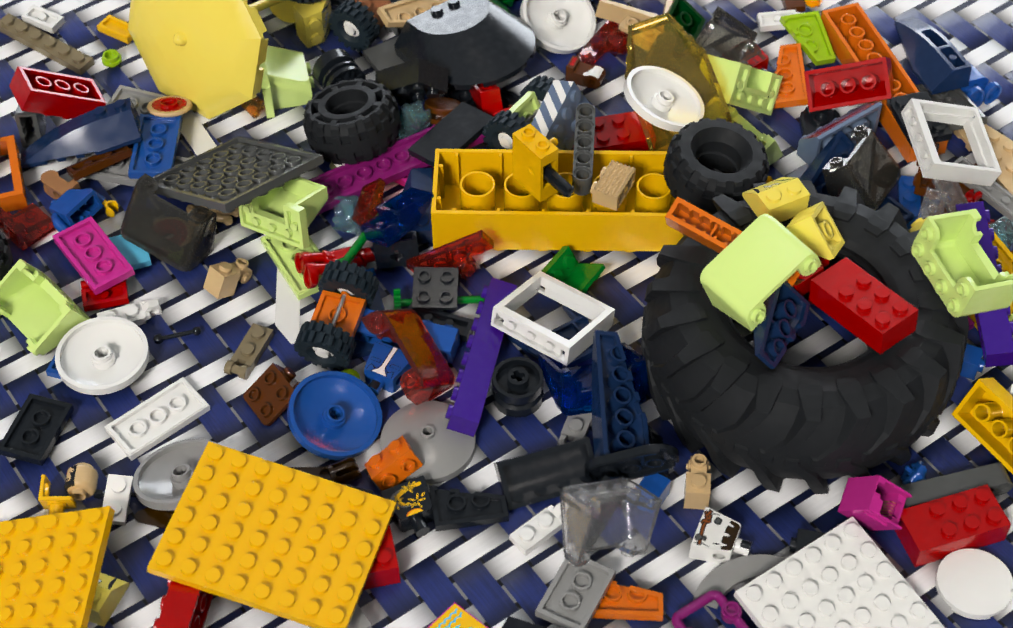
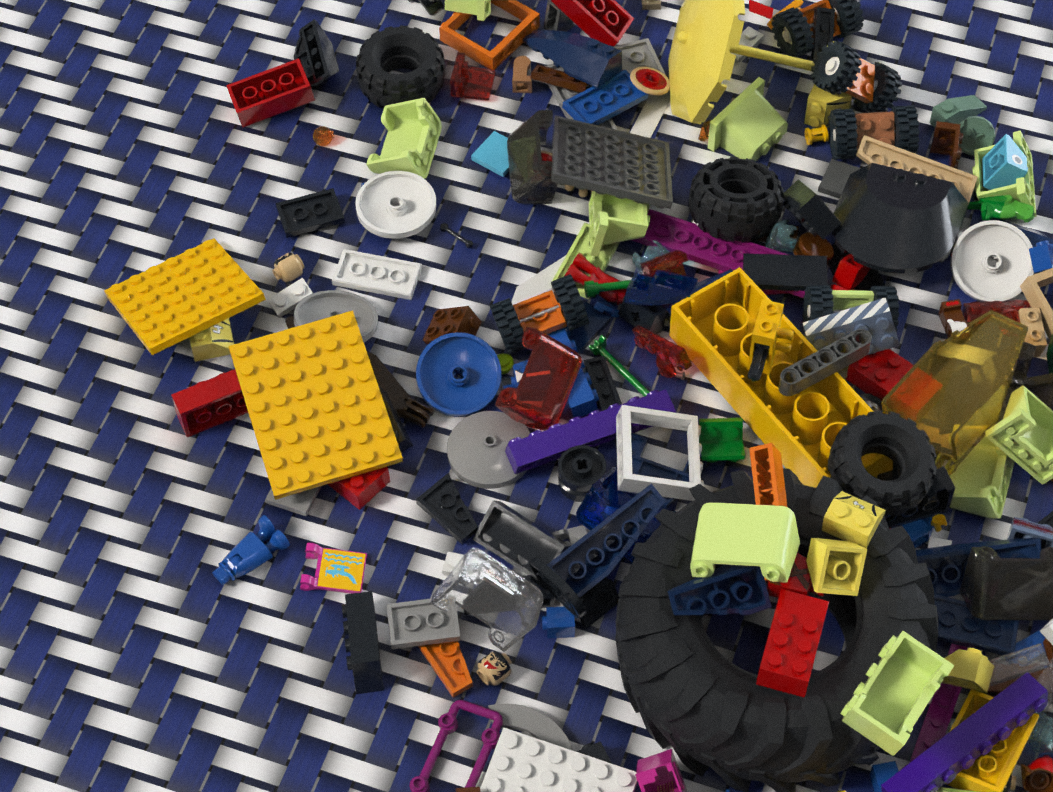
camera: 55 degrees right, 5 degrees up
yellow bracket [38,474,77,515] -> none
blue torso [49,188,119,232] -> none
dark pink plate [52,216,135,295] -> none
red plate [81,279,130,312] -> none
white hinge [96,299,162,326] -> none
lime plate [101,49,122,67] -> none
tan brick [203,258,252,299] -> none
dark tan plate [224,323,274,380] -> none
black wheel [313,48,366,89] -> none
orange bracket [364,435,423,491] -> none
black torso [380,476,434,537] -> none
black bracket [412,267,460,310] -> none
tan brick [590,160,636,211] -> none
white dish [623,66,705,132] -> none
tan brick [684,453,711,510] -> none
white torso [689,507,752,564] -> none
none -> tan head [476,651,512,686]
none -> yellow bush [804,124,829,145]

